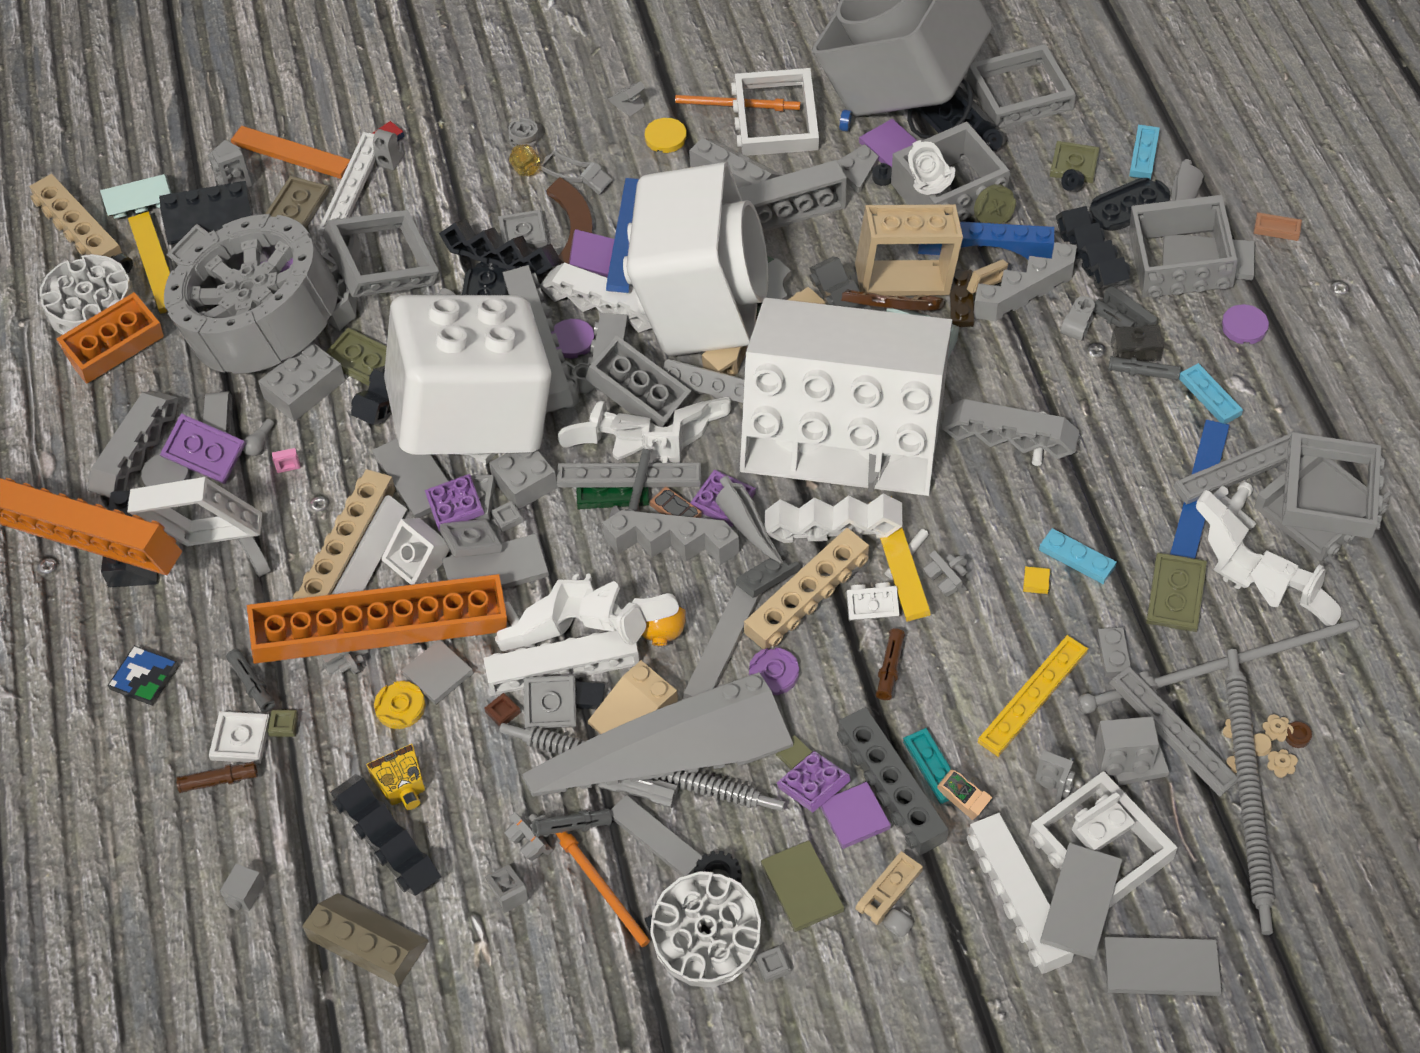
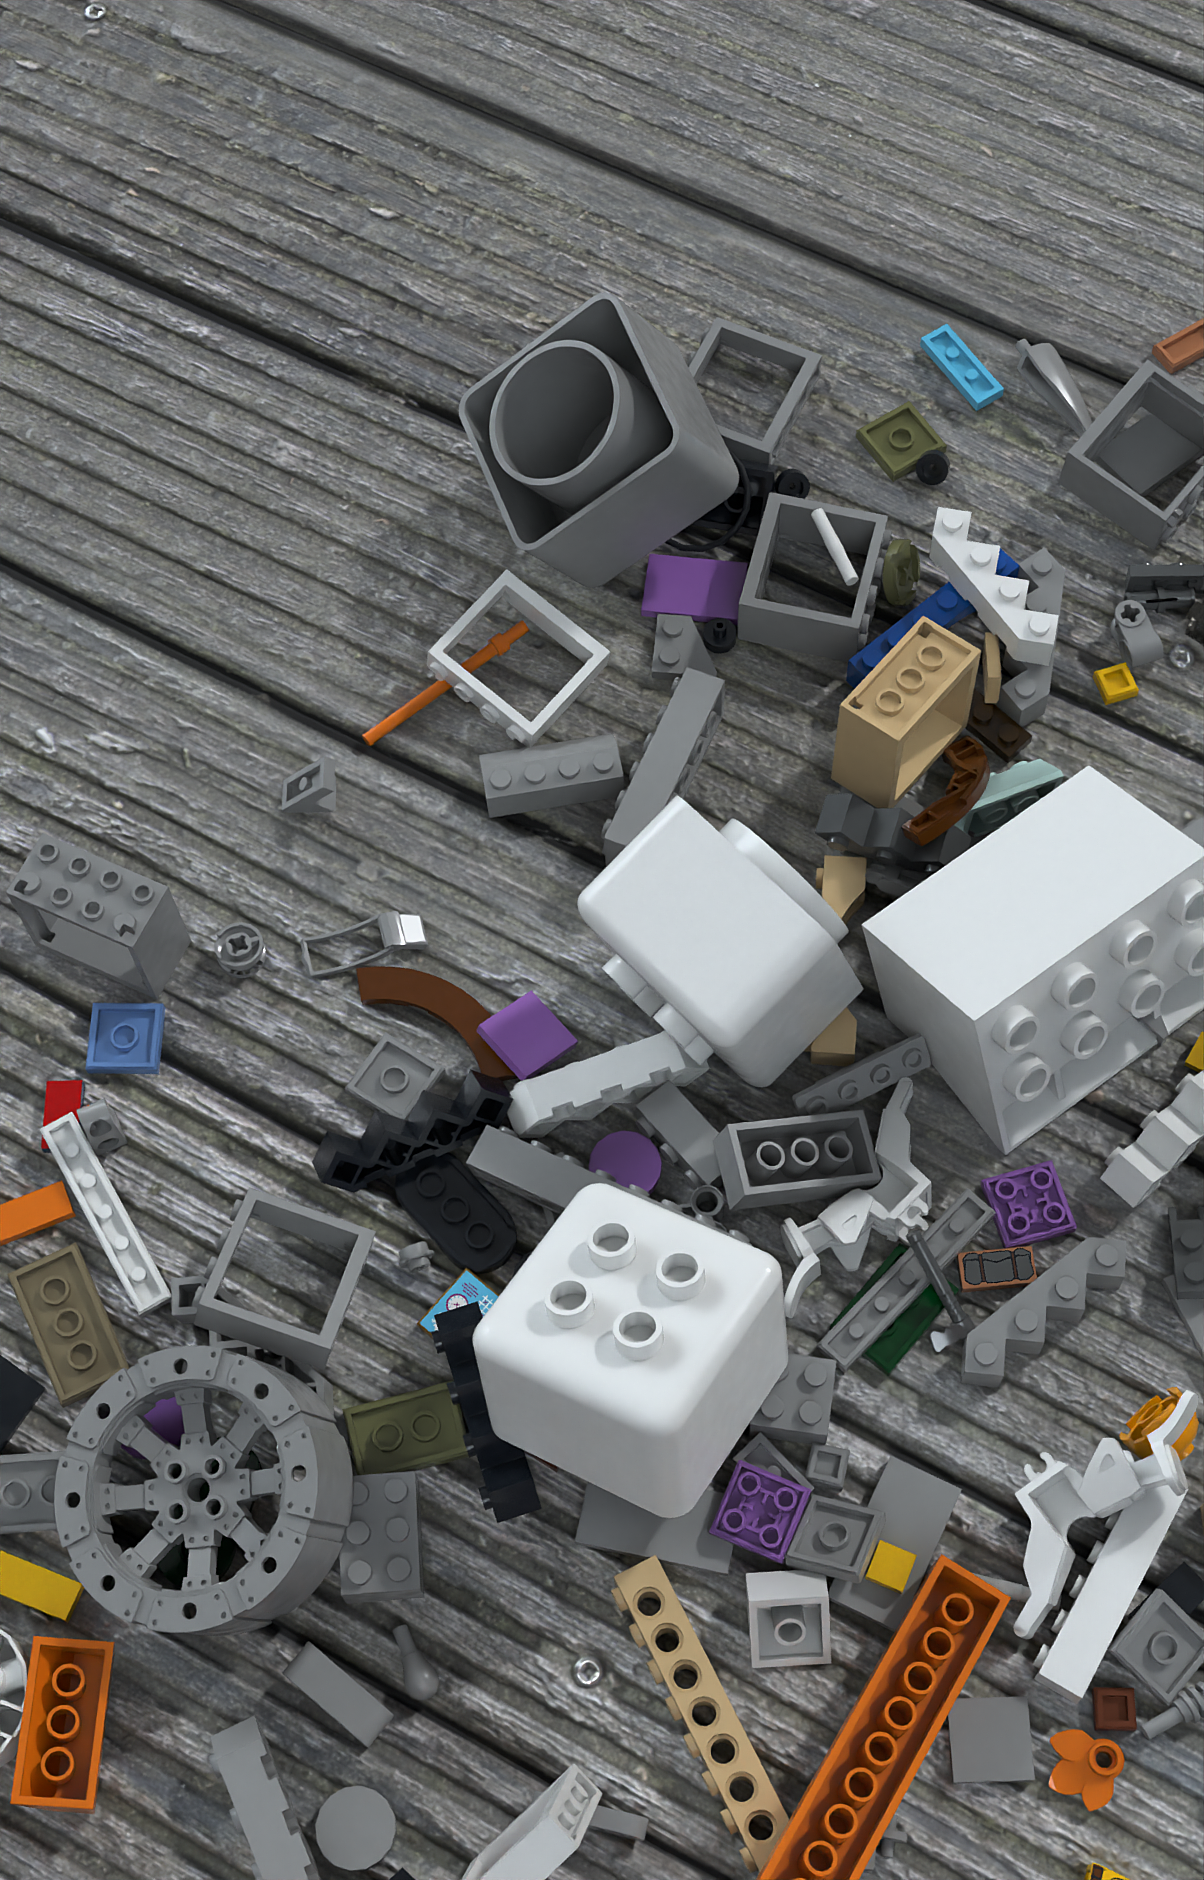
camera: 45 degrees left, 10 degrees up
medium lavender tile [160,413,246,485] -> none
bright pink tile [272,448,301,473] -> none
white tile [332,495,407,594] -> none
yellow tile [374,681,426,729] -> none
clear yellow head [509,144,541,177] -> none
blue tile [606,178,639,293] -> none
yellow tile [644,118,687,153] -> none
light grey piece [715,476,783,564] -> none
blue tile [839,110,852,132] -> none
white helmet [908,140,955,195] -> none
black brick [1056,206,1130,289] -> none
black tile [1089,178,1170,231] -> none
none -> light grey window [6,833,191,999]
none -> medium blue tile [85,1003,166,1074]
none -> white piece [811,508,859,586]
none -> yellow tile [865,1540,917,1595]
none -> white brick [929,507,1059,666]
none -> orange plate [1048,1729,1124,1811]
none -> yellow tile [1093,662,1139,705]

